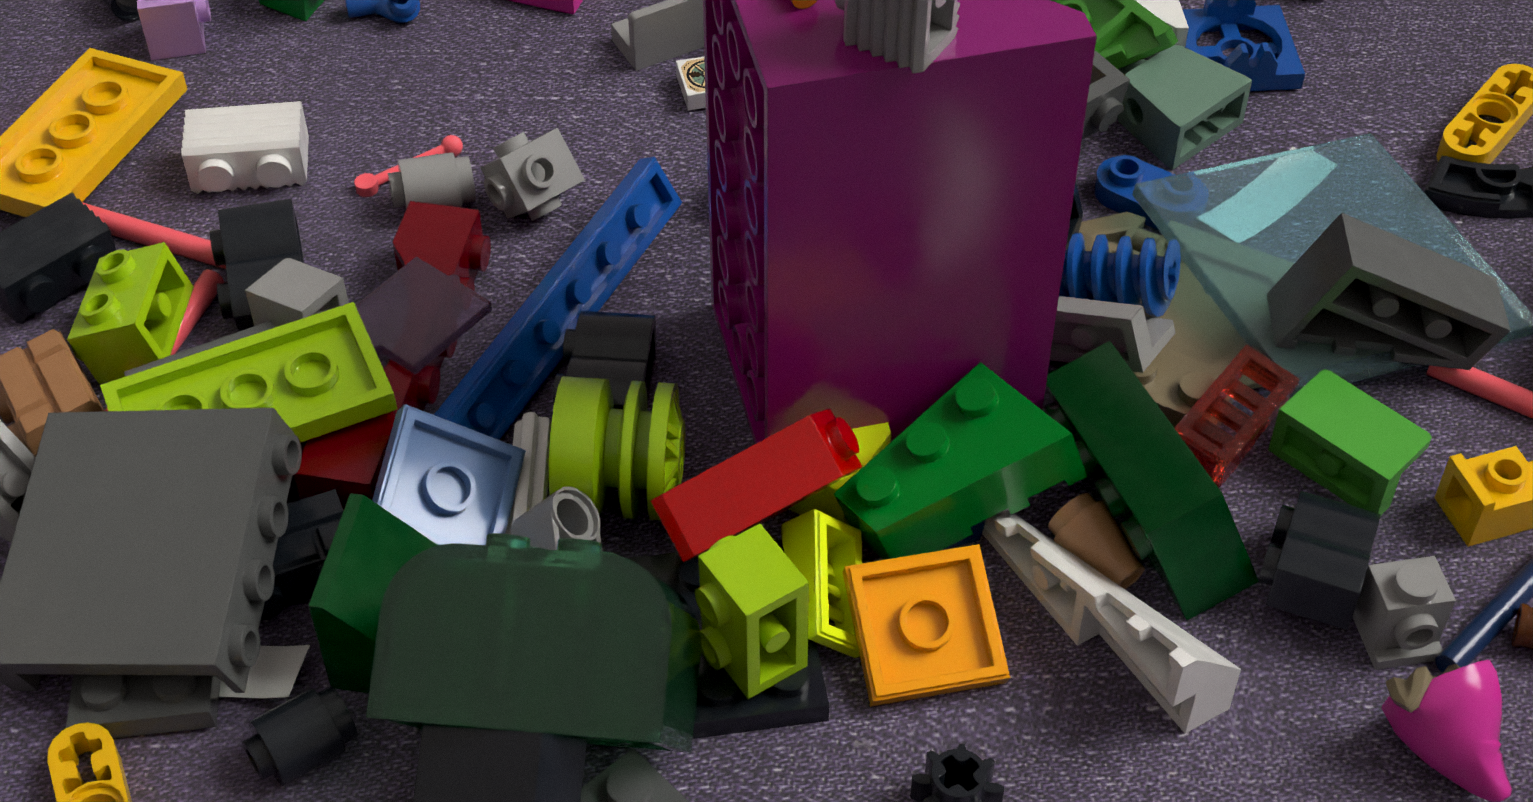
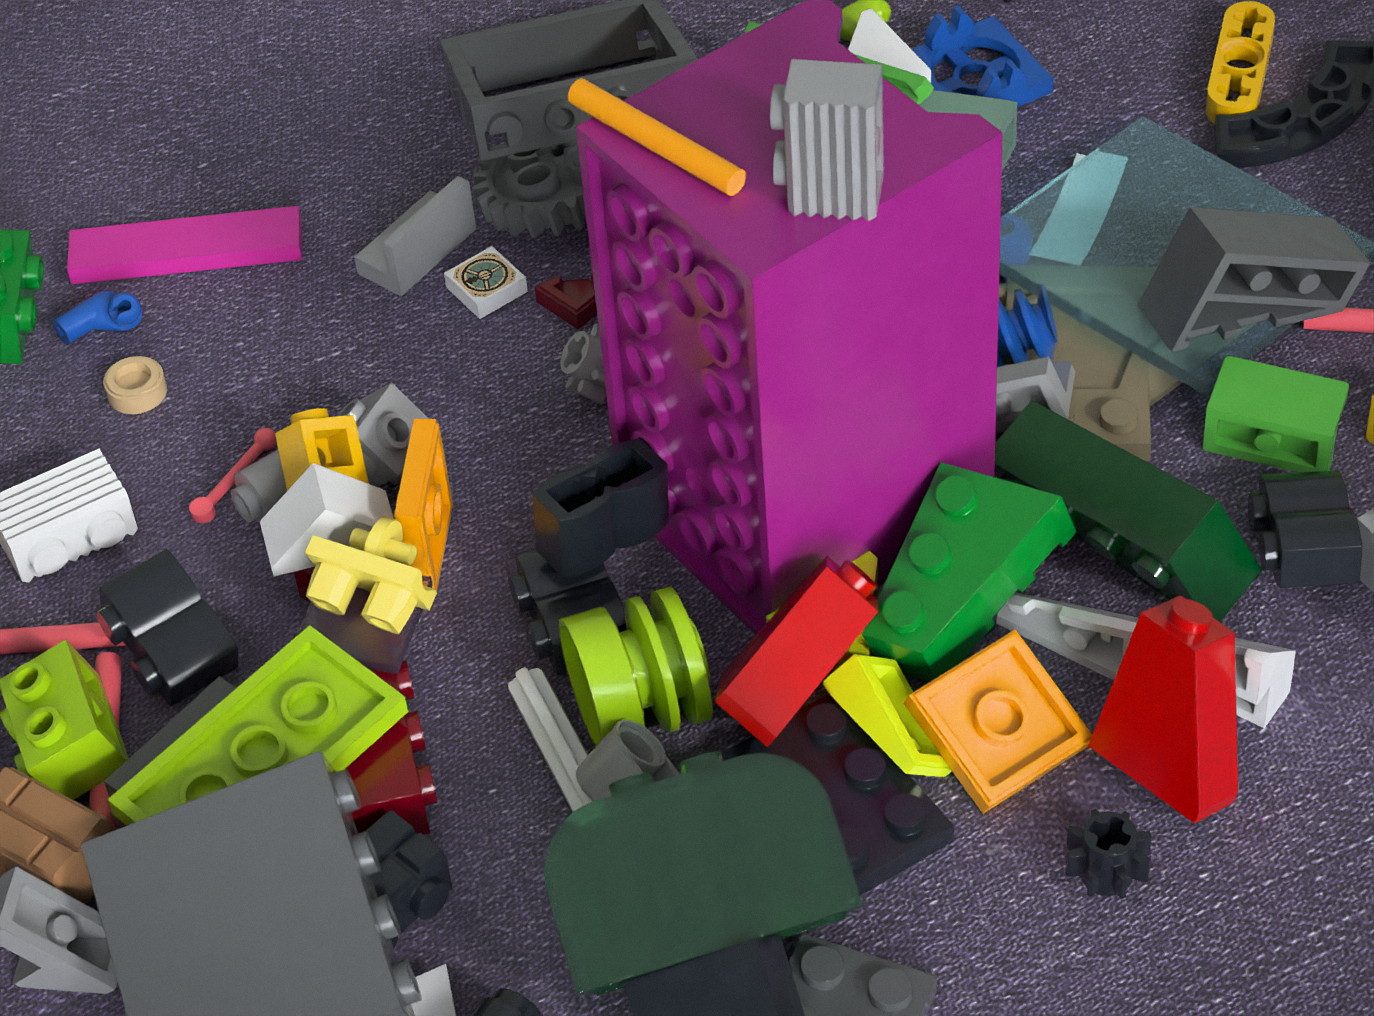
camera: 20 degrees left, 0 degrees up
light grey panel [245,258,349,327] -> none
dark green slope [308,493,454,699] -> none
medium blue plate [372,404,526,576] -> none
blue tile [434,157,682,440] -> none
lime brick [695,524,809,699] -> none
medium nougat cone [1048,493,1145,590] -> none
clear red slope [1175,344,1300,488] -> none
none -> tan tile [103,356,167,414]
none -> white slope [260,463,394,577]
none -> yellow brick [275,408,369,491]
none -> light yellow hips [305,517,437,634]
none -> light orange plate [394,418,453,595]
none -> black brick [532,439,669,577]
none -> red slope [1088,595,1238,824]

